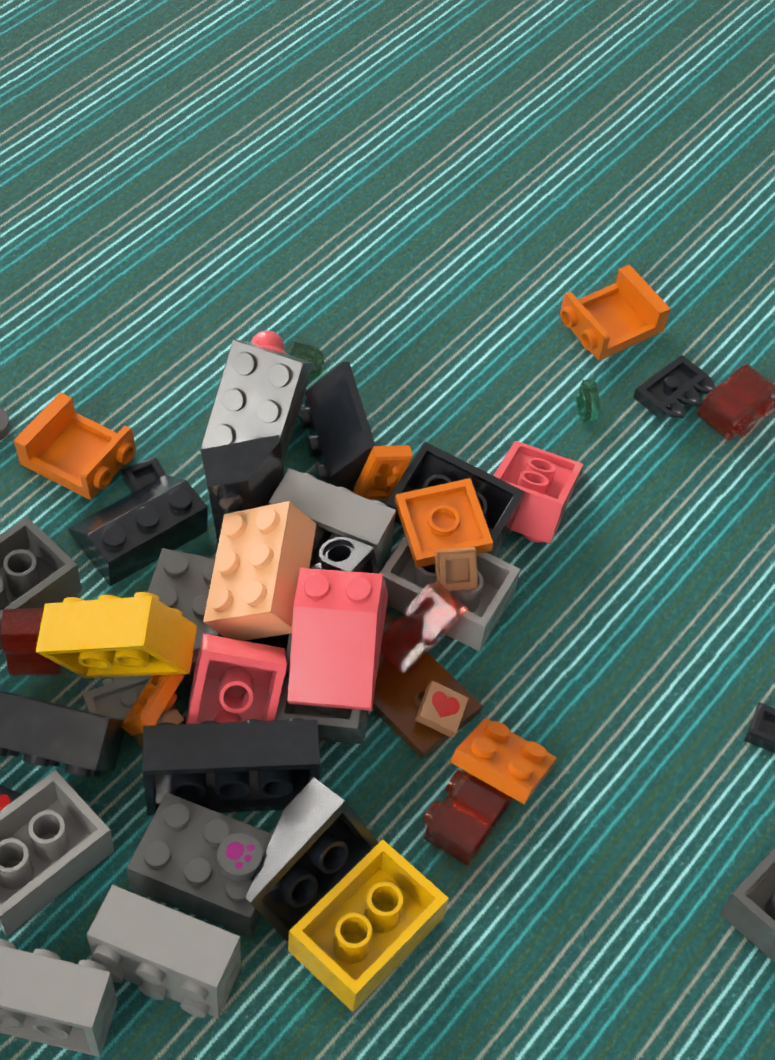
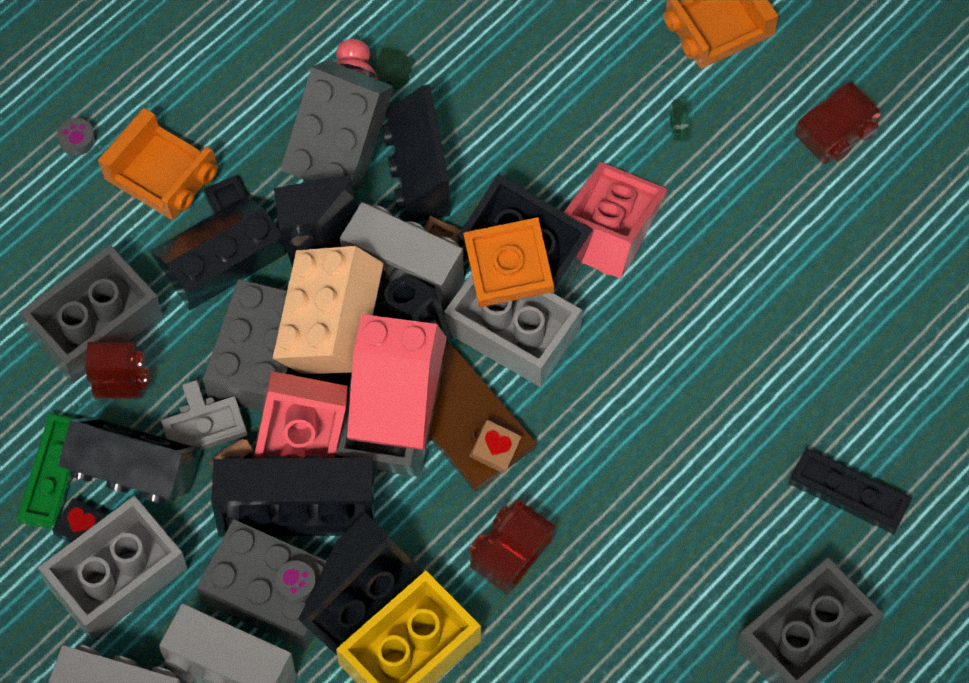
camera: 10 degrees right, 10 degrees up
yellow brick [36,592,197,679] -> none
orange plate [122,663,192,736] -> none
orange plate [354,445,413,500] -> none
clear red piece [380,582,468,673] -> none
medium nougat tile [434,547,478,592] -> none
orange plate [450,718,557,805] -> none
black plate [633,355,716,418] -> none

